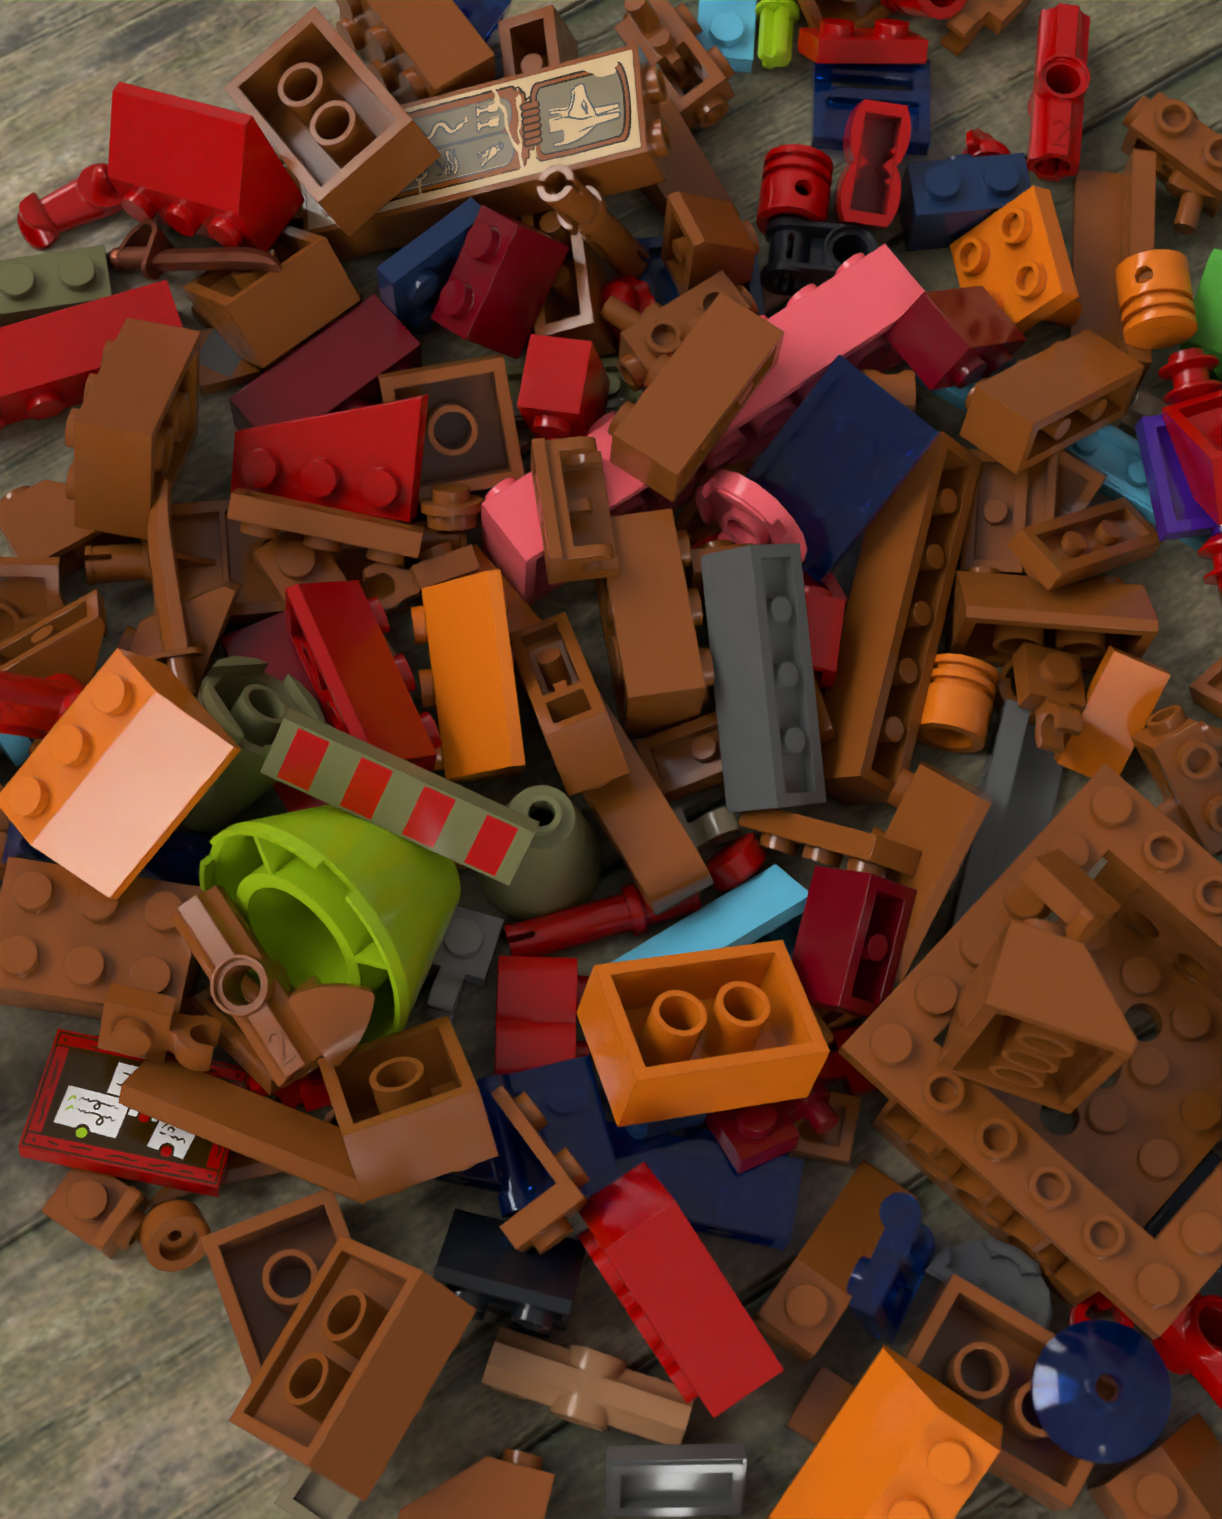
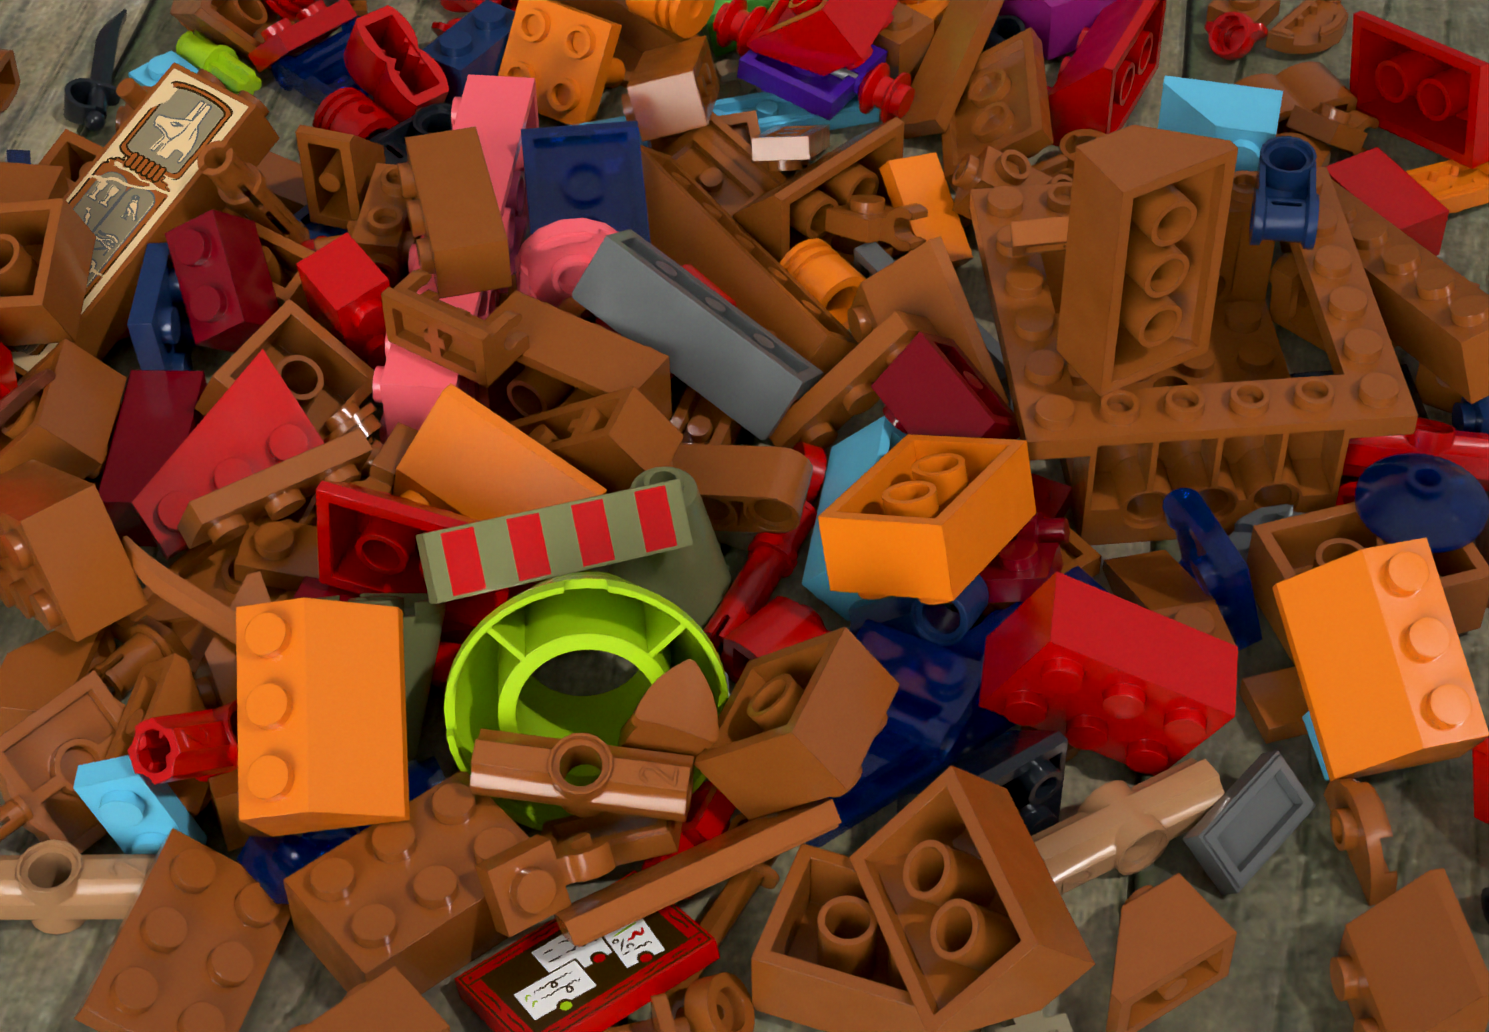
camera: 40 degrees left, 25 degrees down
dark orange bracket [491,1085,591,1254] -> none
dark red brick [884,286,1027,391] -> none

